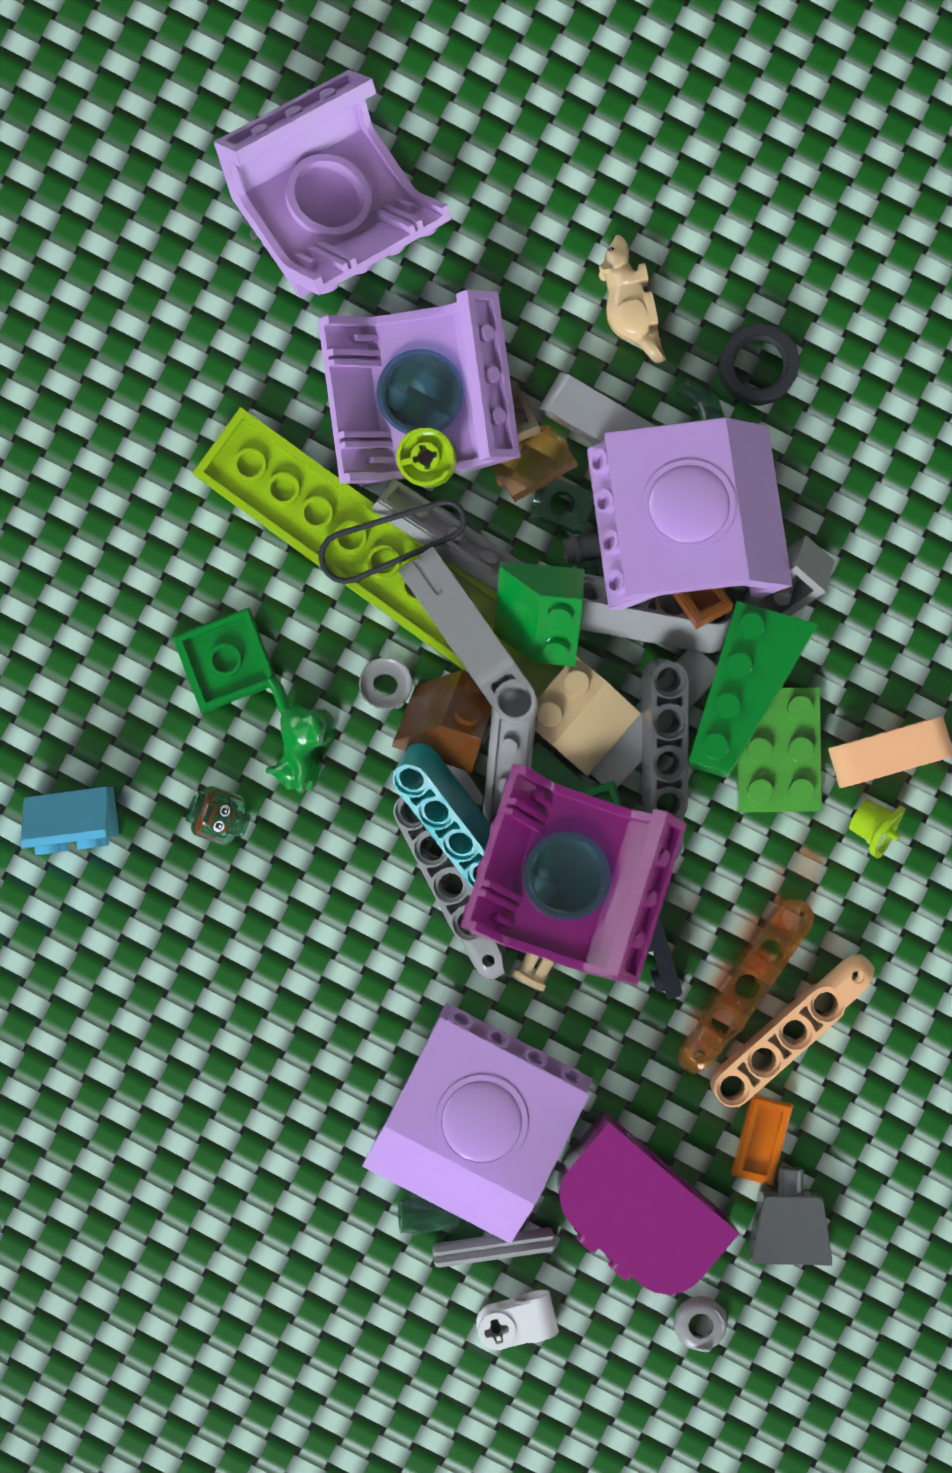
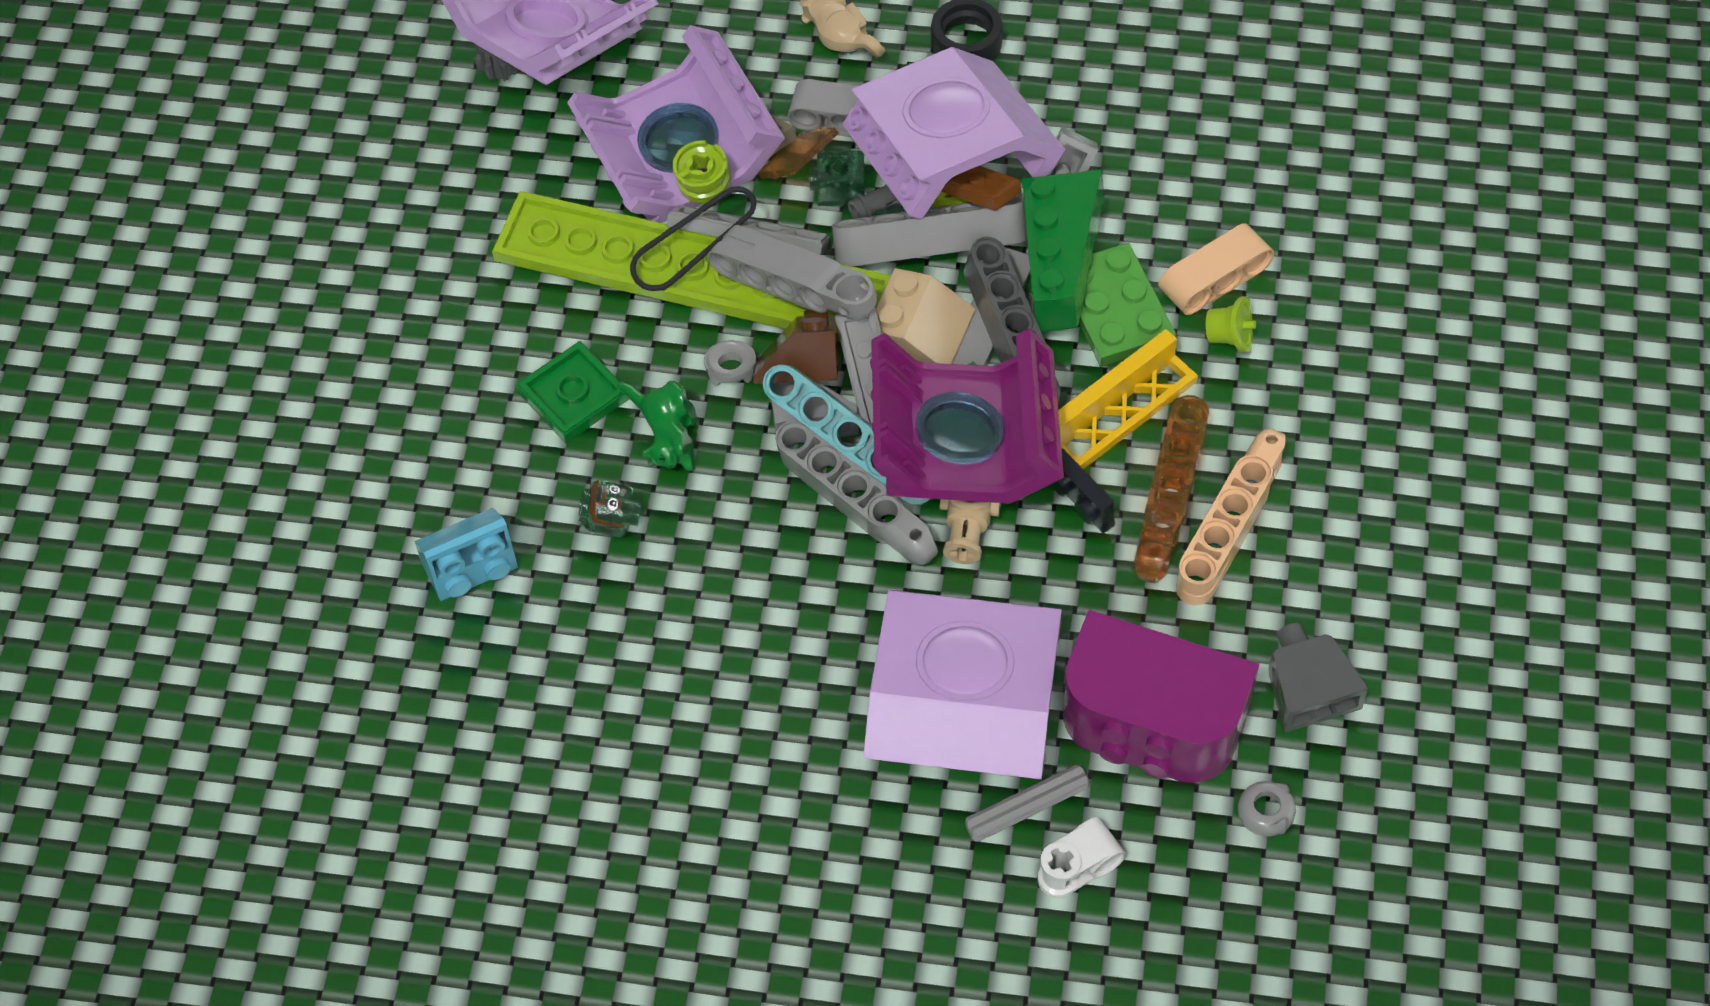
camera: 15 degrees left, 30 degrees down
clear green cone [398,1195,460,1237] -> none
green slope [494,561,585,667] -> none
orange tile [731,1094,793,1186] -> none
none -> yellow fence [1058,329,1198,469]

